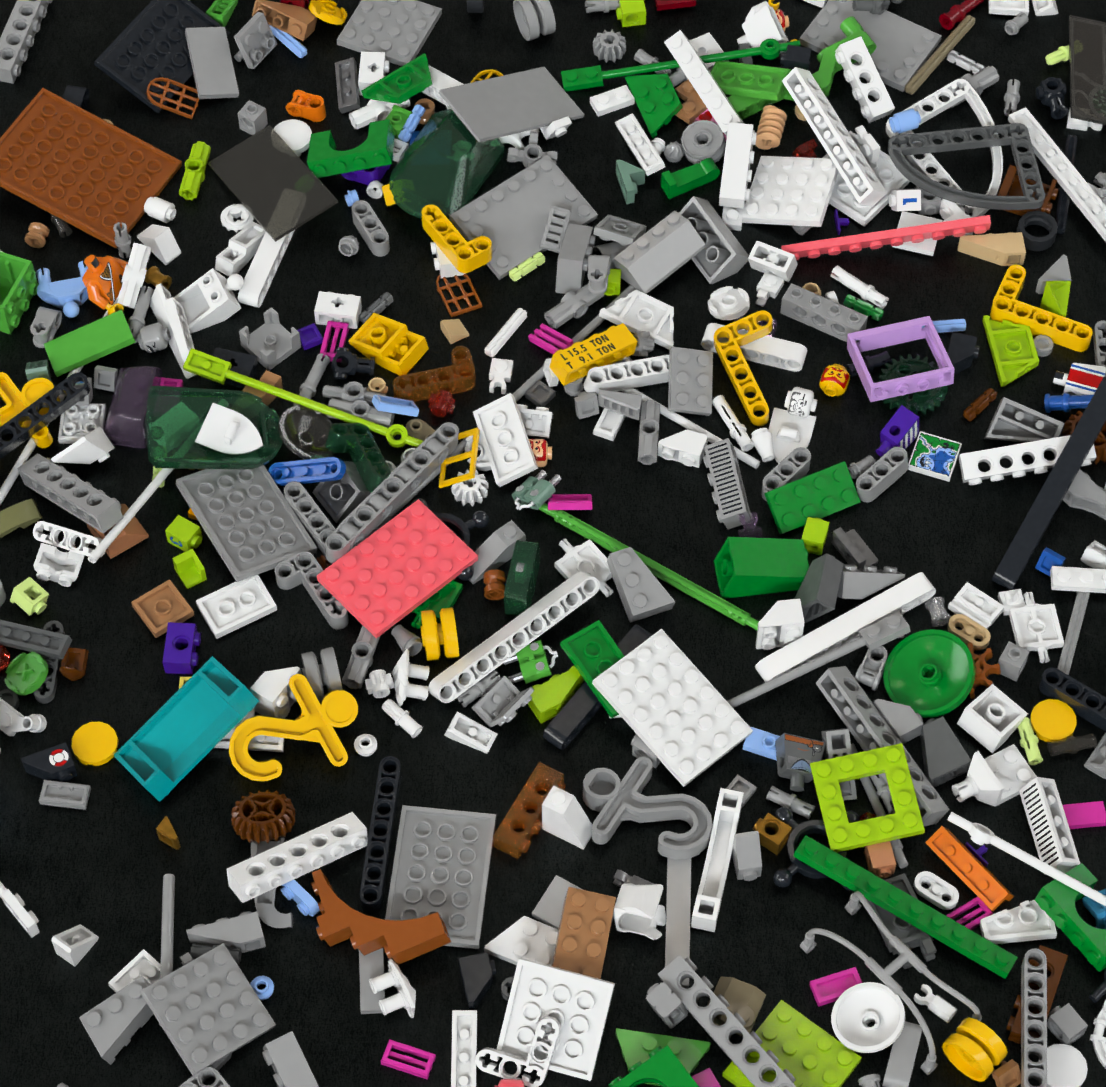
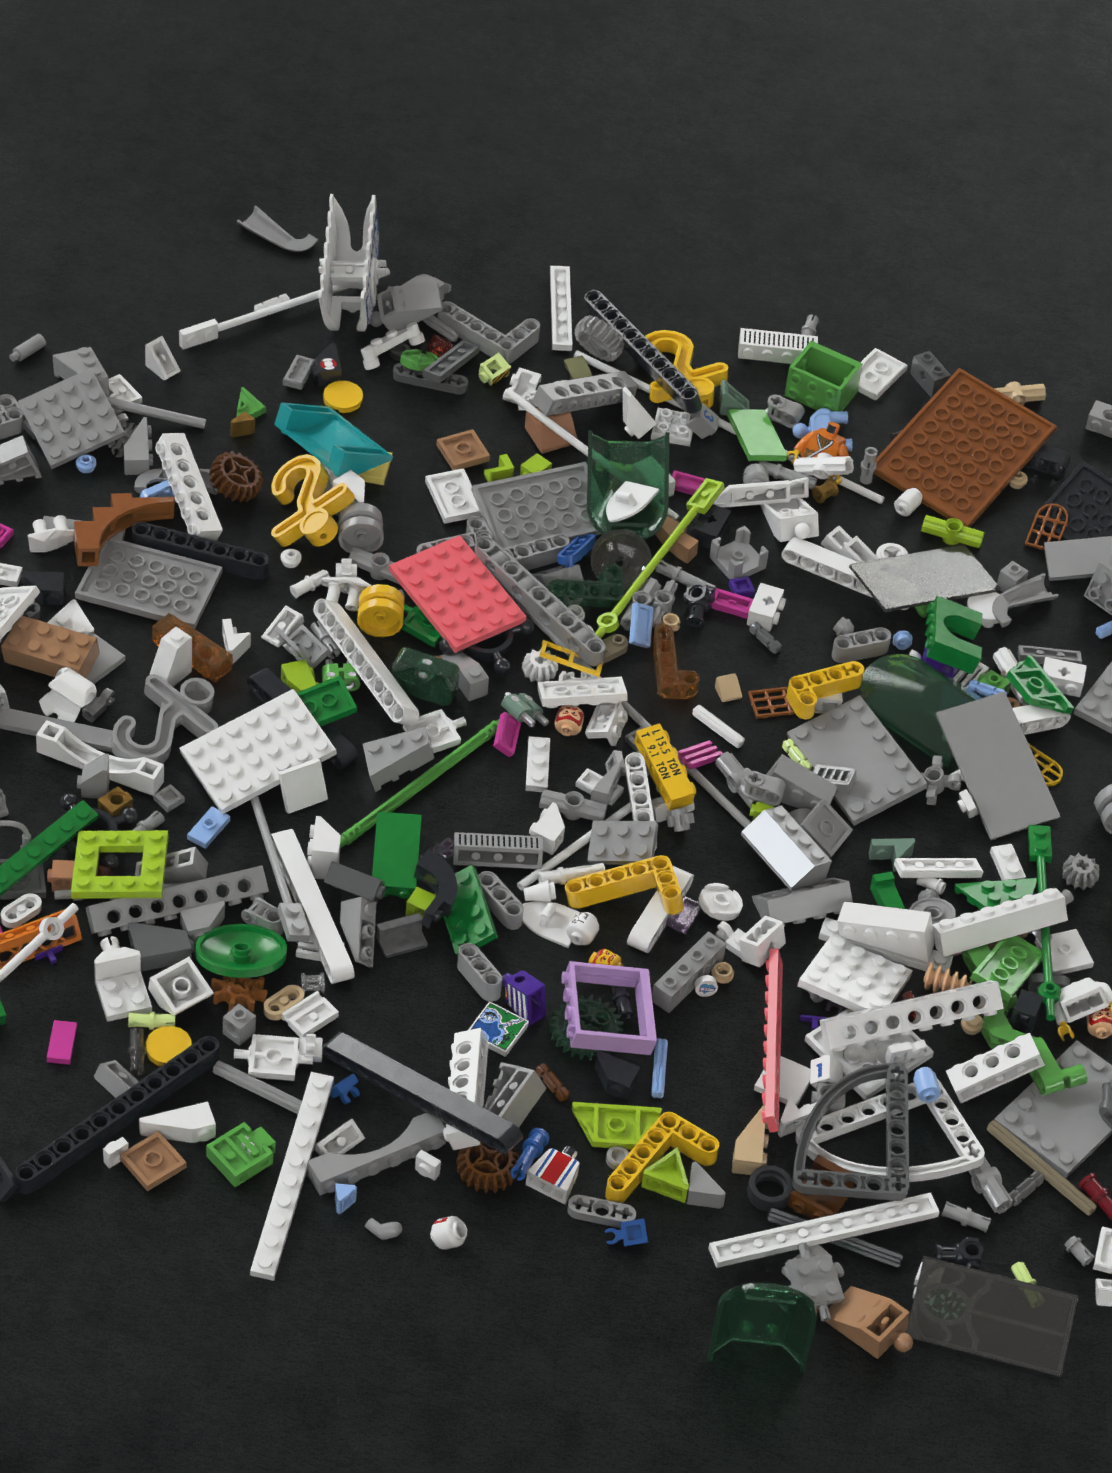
camera: 95 degrees right, 10 degrees down
medium nougat wheel [25,222,49,248] -> none
reddish brown plate [59,648,89,681] -> none
light grey tile [94,365,118,392] -> none
clear purple windscreen [104,366,163,448] -> none
white slope [137,224,181,265] -> none
dark purple brick [163,622,201,674] -> none
orange piece [286,90,326,122] -> none
yellow slope [349,313,429,377] -> none
clear red gear [428,390,455,417] -> none
white plate [489,358,513,394] -> none
white wing [599,290,674,350] -> none
dark grey torso [775,733,825,792] -> none
white pin [831,265,889,309] -> none
green axle [844,294,884,321] -> none
light grey pin [848,455,876,479] -> none
white brick [1019,777,1080,875] -> none
none -> white slope [222,619,251,665]
none -> bright green tile [236,387,266,419]
none -> white tile [278,758,328,813]
none -> black arch [414,850,458,928]
none -> white plate [525,736,550,792]
none -> light grey animal [992,573,1059,627]

